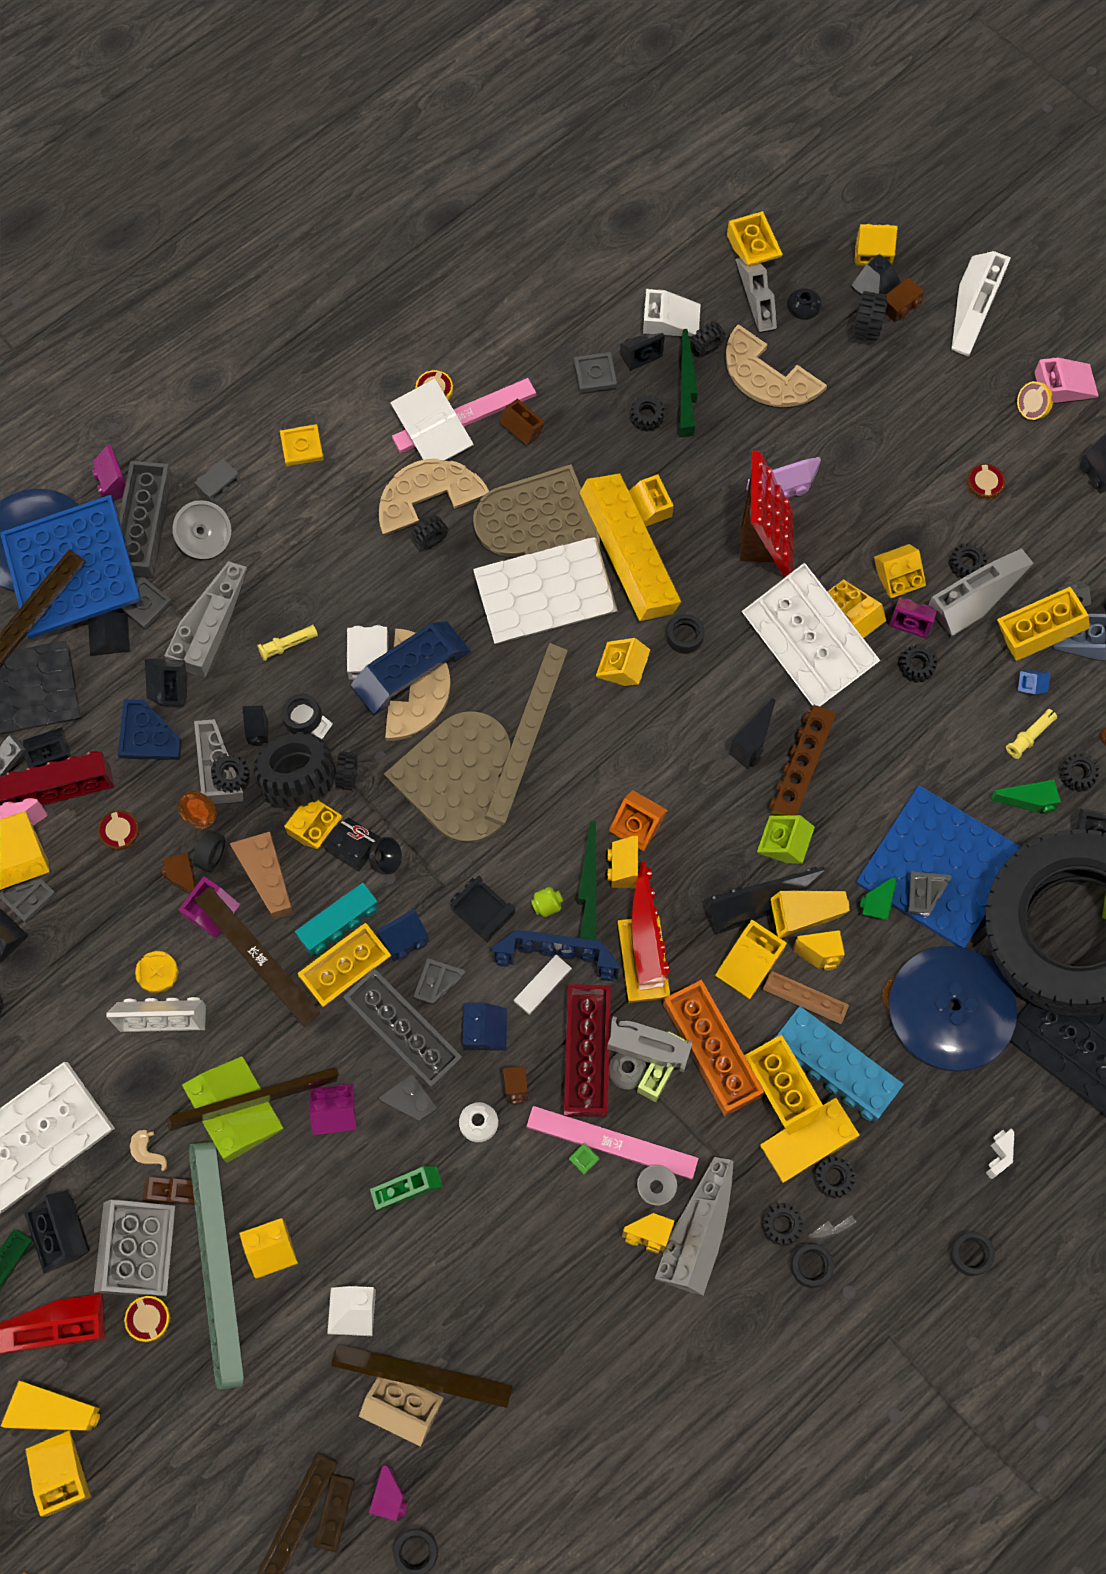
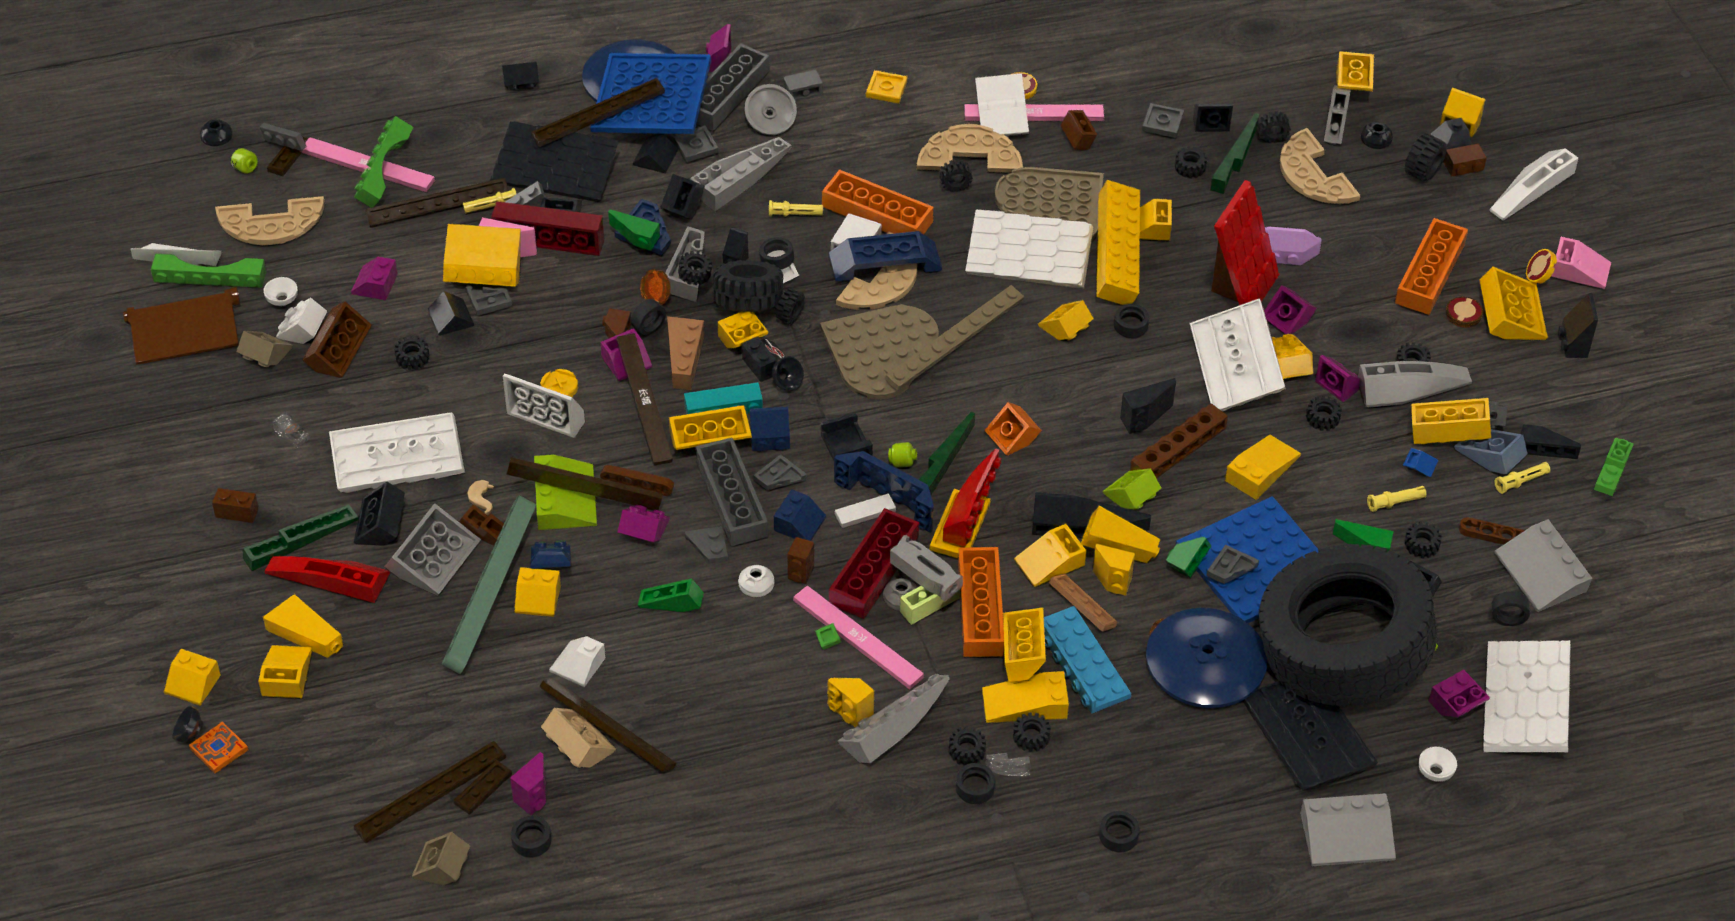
camera: 25 degrees right, 20 degrees down
tile [98,810,140,851] -> none
tile [124,1296,171,1342] -> none
yellow slope [607,836,638,888] -> none
light grey piece [637,1165,677,1206] -> none
white slope [643,289,701,337] -> none
yellow slope [874,544,926,598] -> none
white slope [986,1129,1014,1180] -> none
none -> dark blue slope [530,540,571,568]
none -> reddish brown beam [600,465,674,496]
none -> green slope [608,209,660,250]
none -> orange brick [822,170,933,234]
none -> yellow slope [1225,435,1301,500]
none -> magenta slope [1264,285,1317,334]
none -> orange brick [1395,218,1468,315]
none -> yellow slope [1480,267,1548,340]

